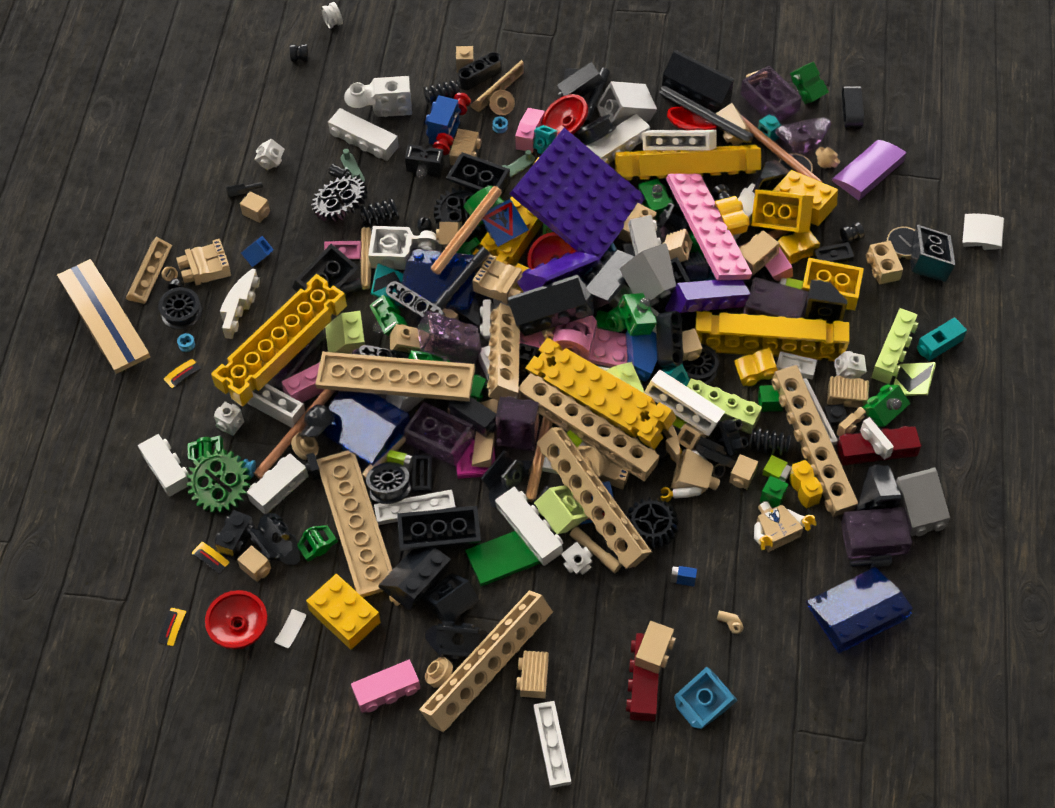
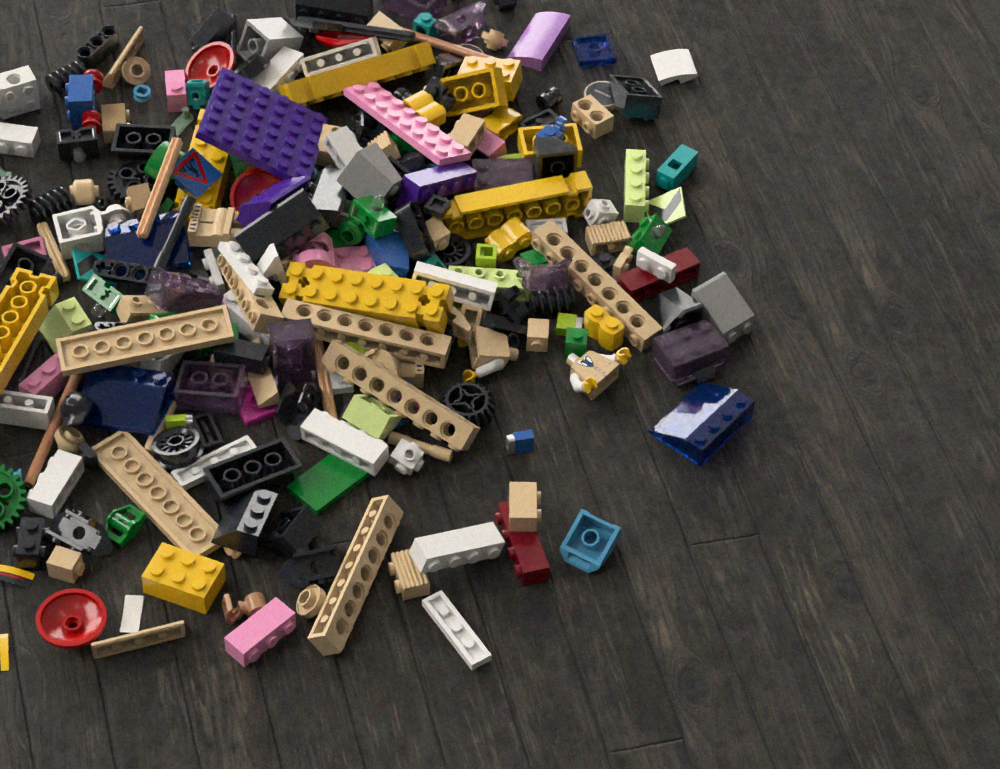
camera: 25 degrees left, 10 degrees down
tan brick [456,46,474,73] -> none
green piece [638,179,673,220] -> none
tan arm [717,610,743,634] -> none
none -> tan head [70,179,99,206]
none -> tan slope [90,620,186,659]
none -> white plate [217,241,274,296]
none -> medium nougat leg [222,592,266,625]
none -> white slope [257,243,288,286]
none -> black wing [276,16,343,33]
none -> white brick [409,522,505,574]
none -> black plate [424,77,456,112]
none -> black plate [424,194,452,219]
none -> lime brick [476,243,497,269]
none -> piece [513,257,573,290]
none -> blue plate [536,116,567,140]
none -> clear blue plate [572,33,617,67]

